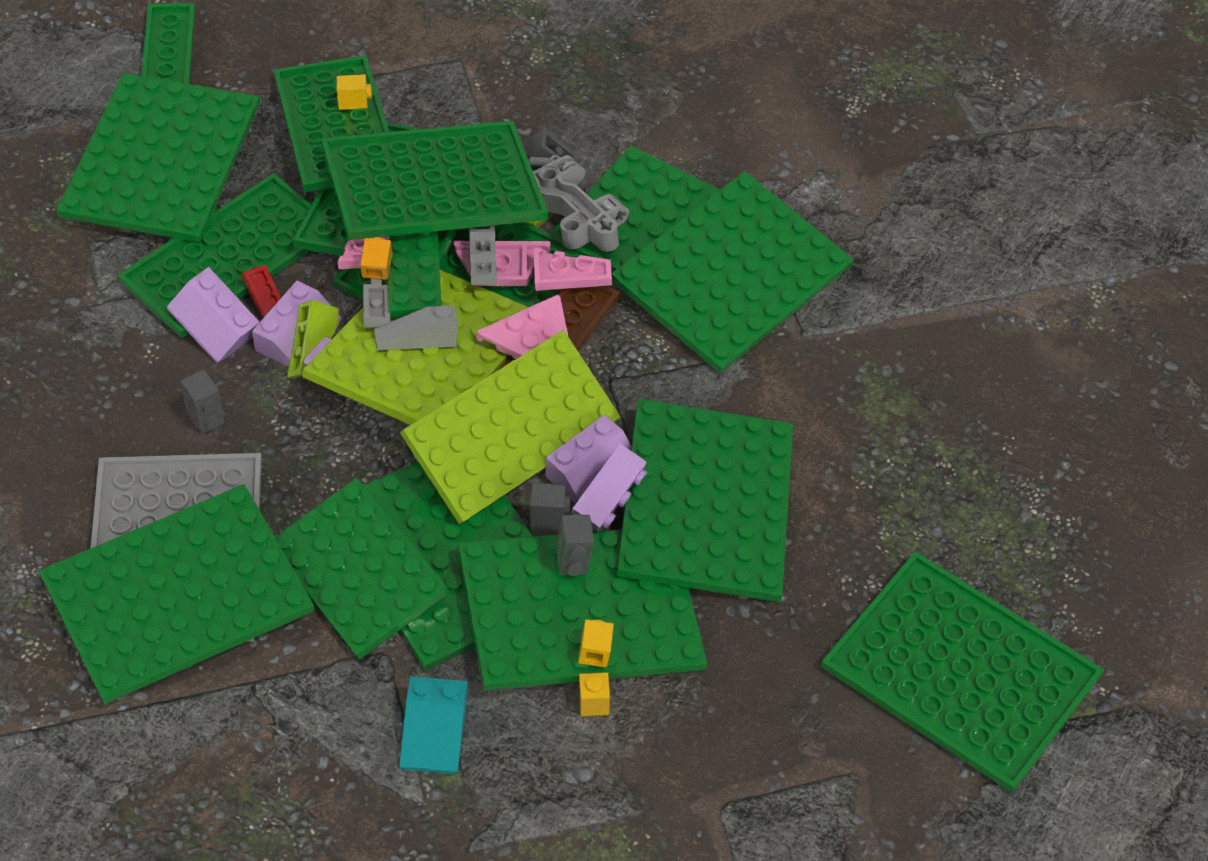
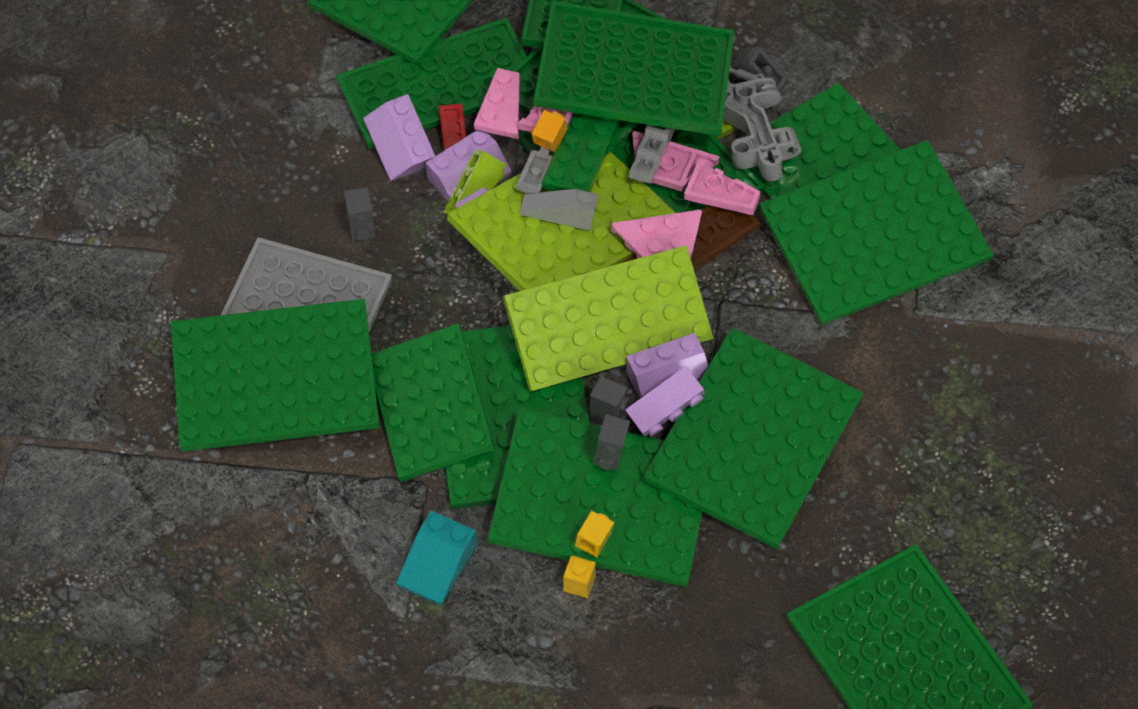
camera: 25 degrees right, 5 degrees up
none -> bright pink wing [474,68,520,139]

